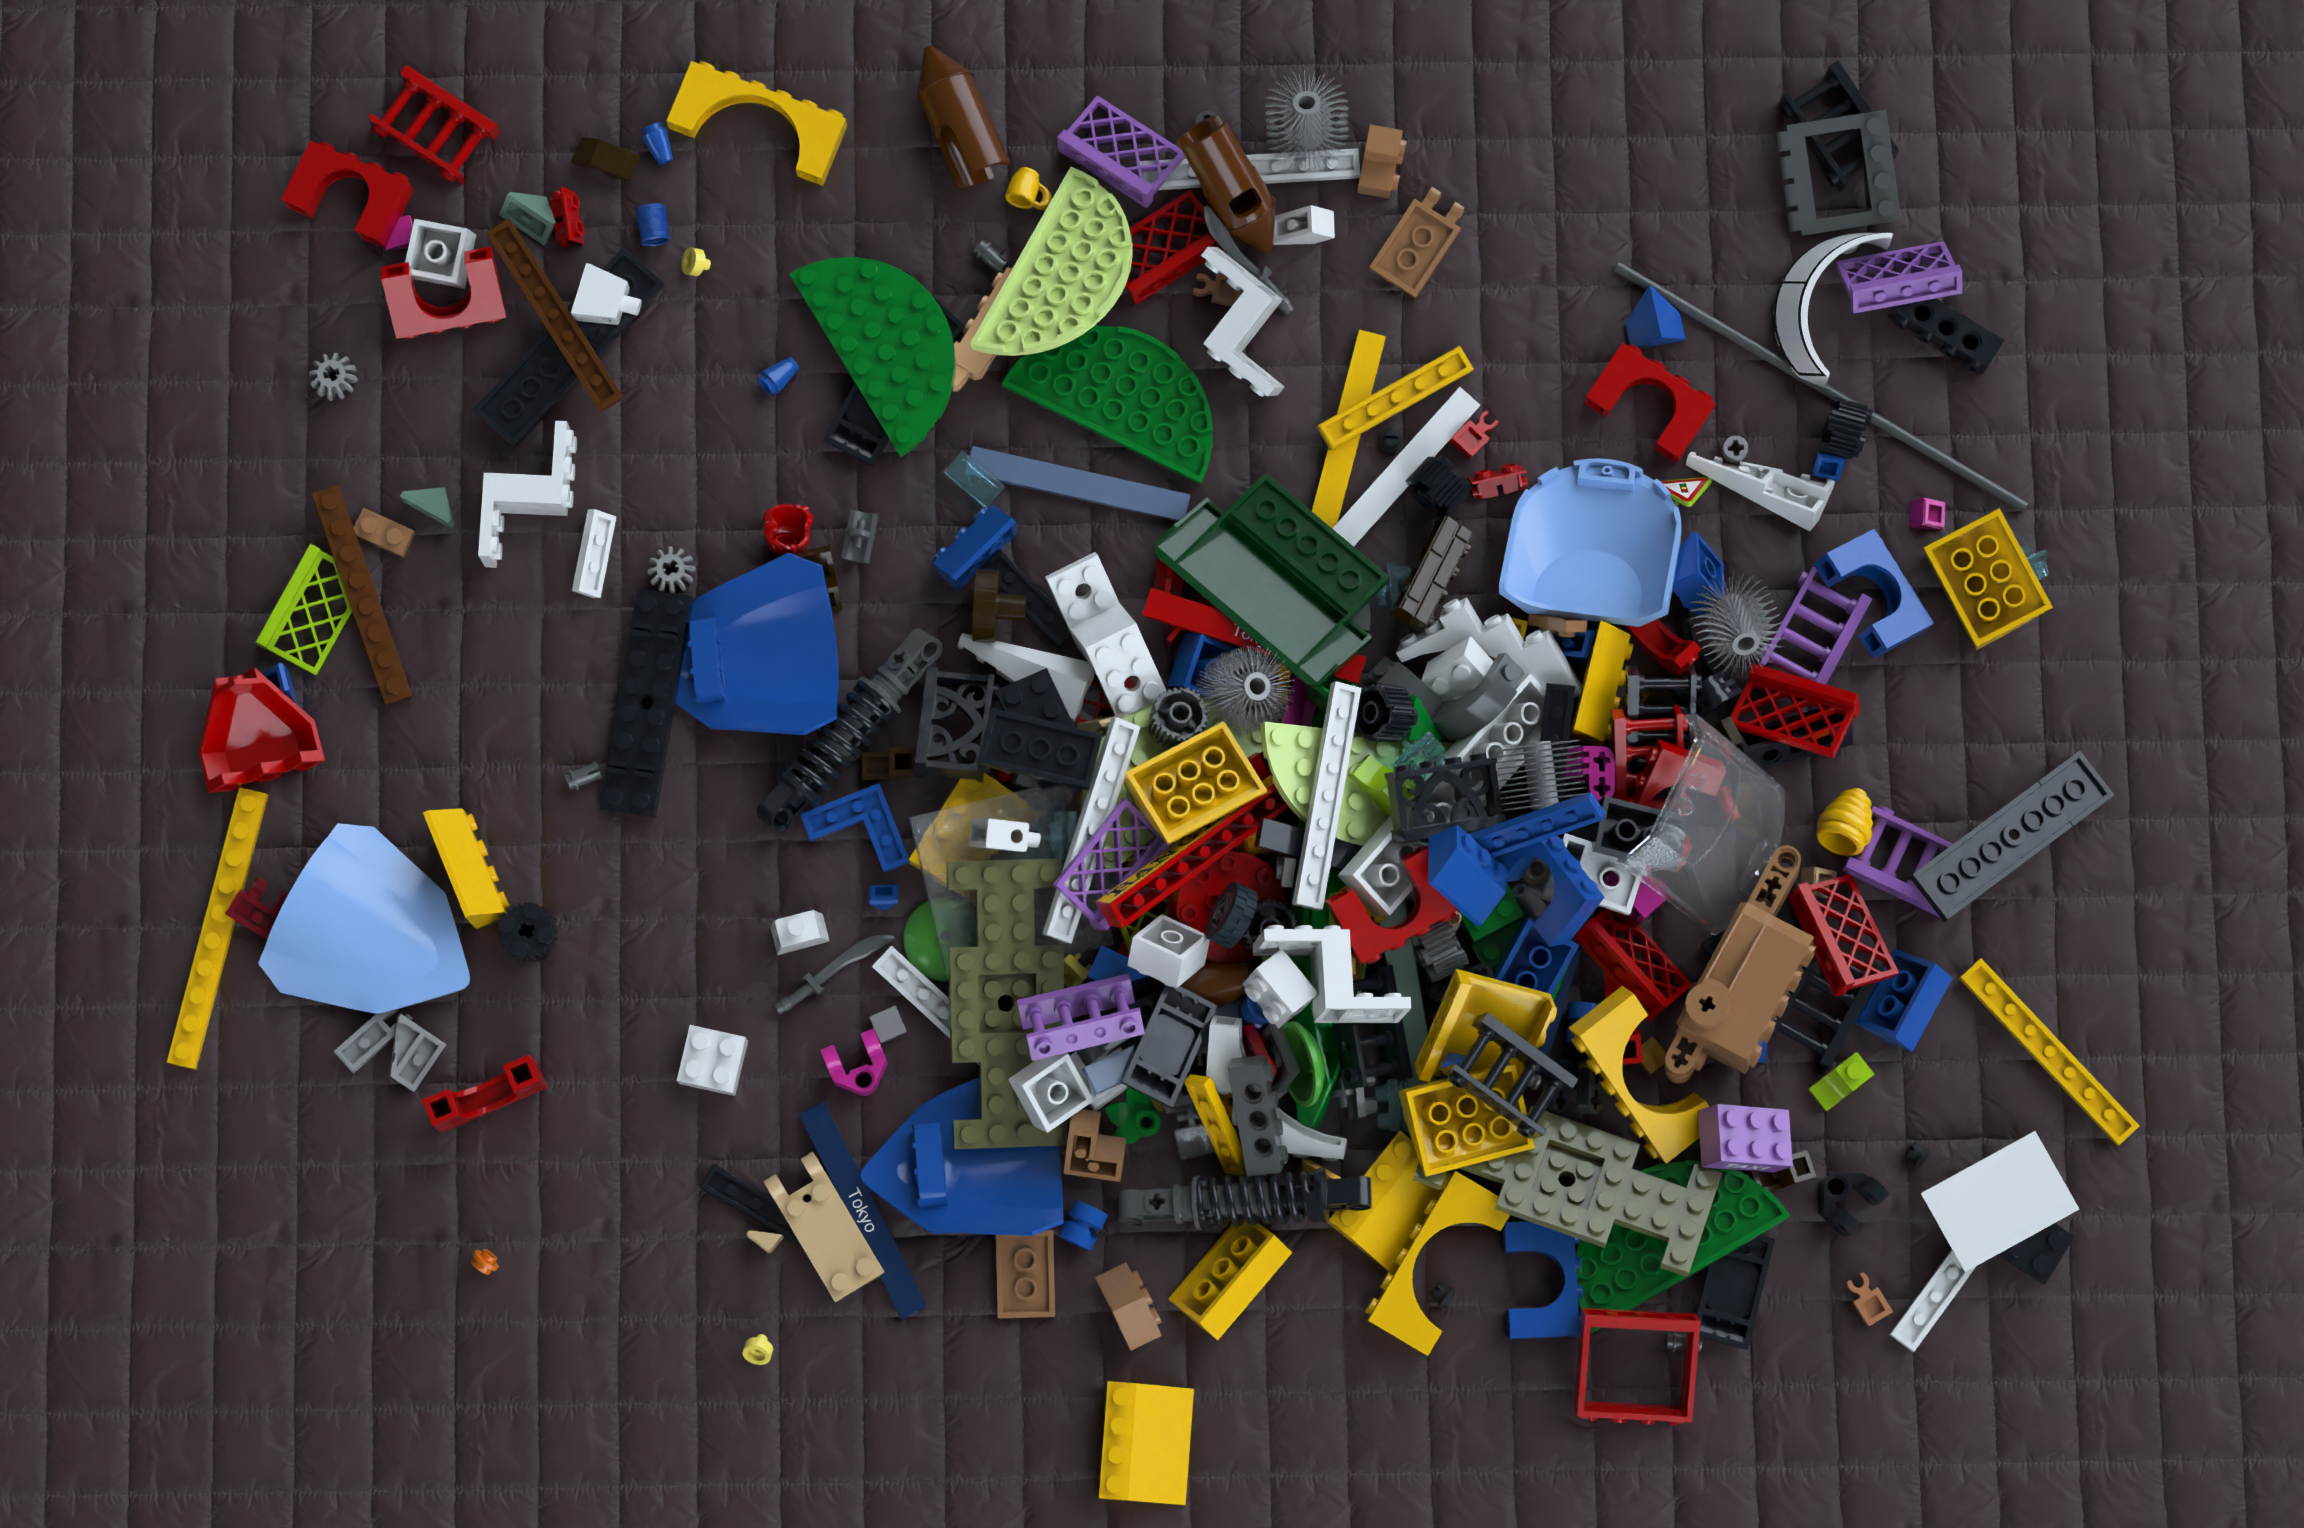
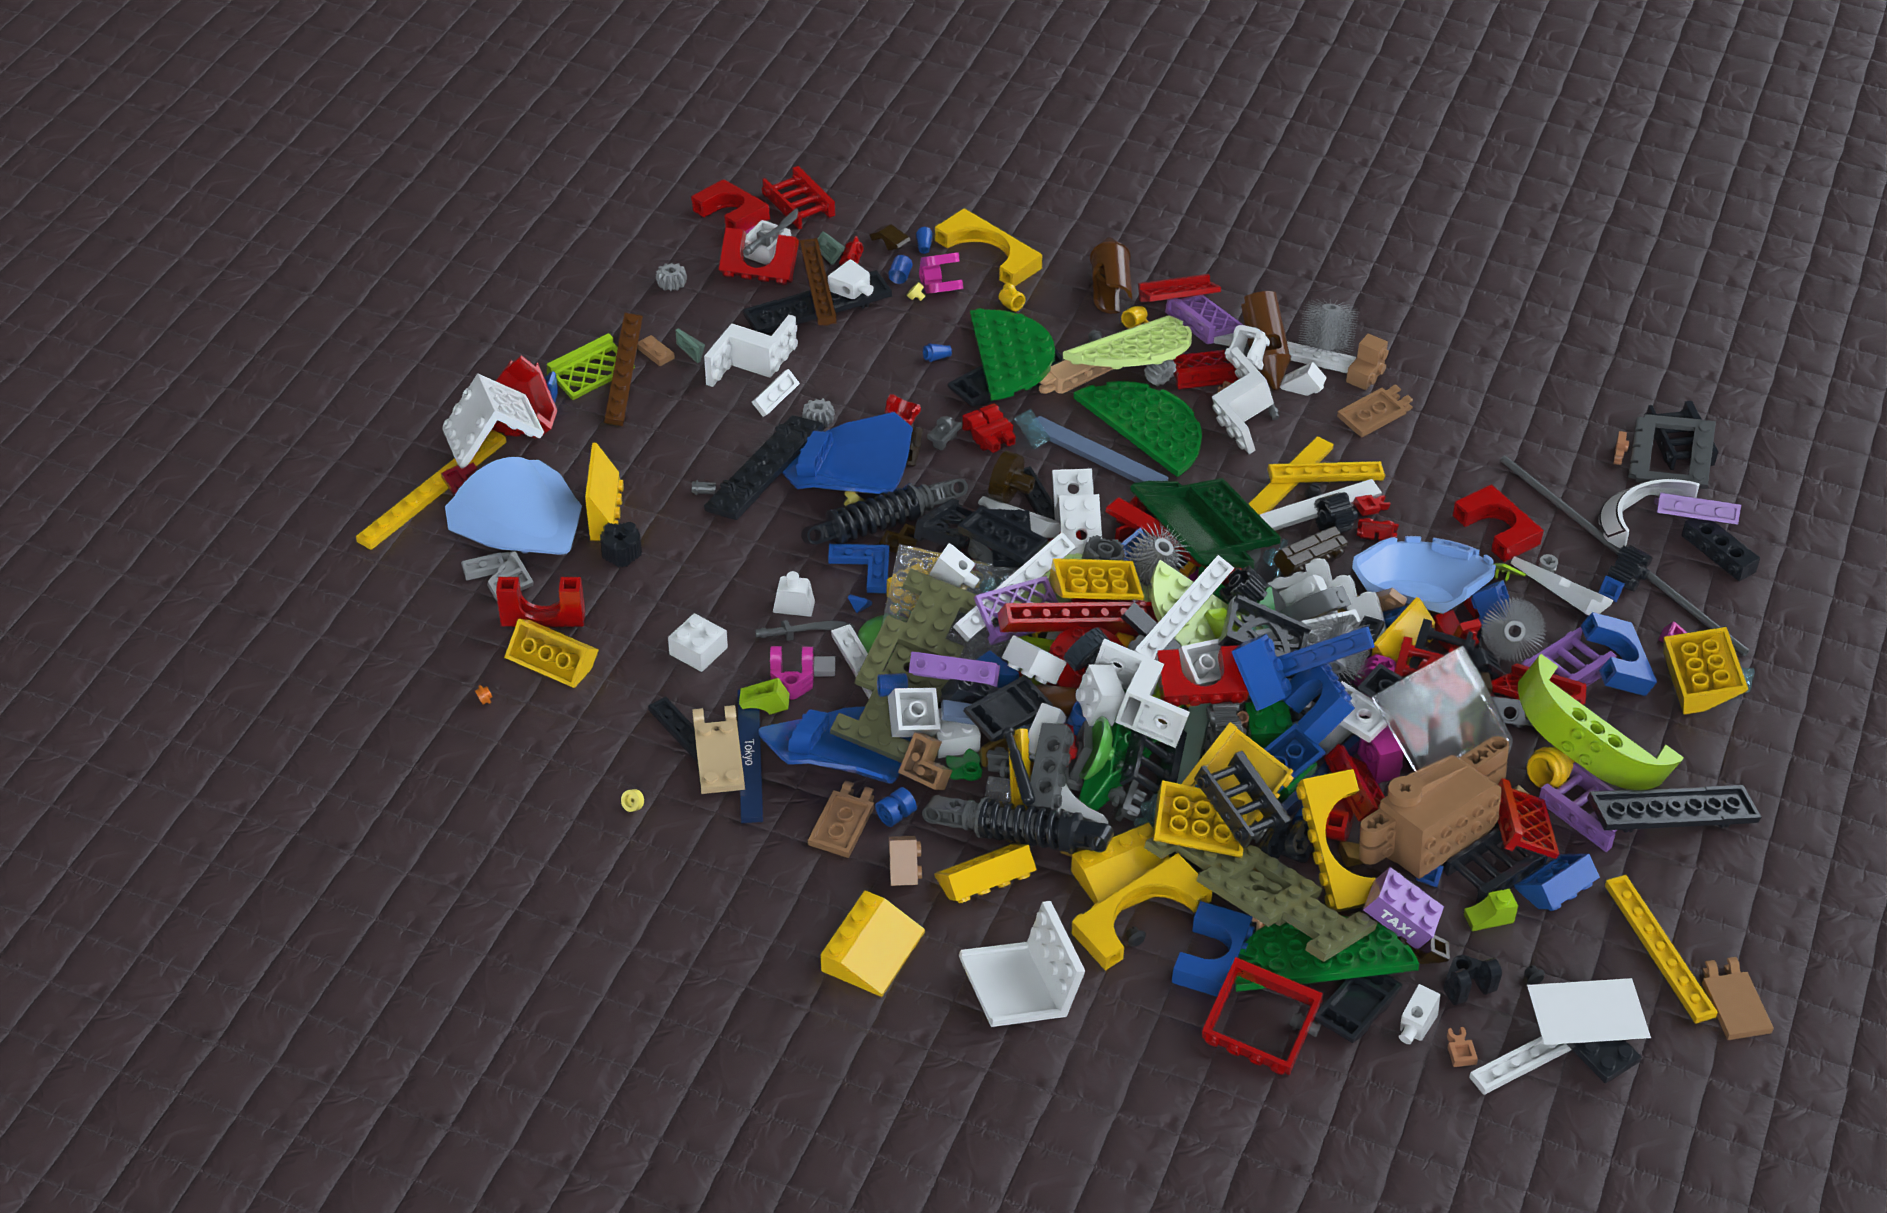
camera: 25 degrees right, 35 degrees down
tan slope [746,1230,783,1254] -> none
blue slope [933,505,1017,592] -> none
blue slope [1625,285,1686,349] -> none
none -> white bracket [442,373,544,469]
none -> yellow slope [504,619,599,688]
none -> lime arch [739,678,790,715]
none -> dark grey sword [743,209,798,256]
none -> blue piece [877,673,908,697]
none -> dark pink piece [919,252,964,294]
none -> white bracket [959,901,1085,1027]
none -> red hips [962,403,1016,453]
none -> yellow piece [998,283,1025,312]
none -> black piece [1002,727,1035,805]
none -> red fence [1138,274,1221,302]
none -> white piece [1225,325,1270,370]
none -> white torso [1399,984,1440,1044]
none -> lime slope [1518,654,1684,790]
none -> nougat plate [1613,431,1629,465]
none -> medium nougat tile [1702,957,1774,1040]

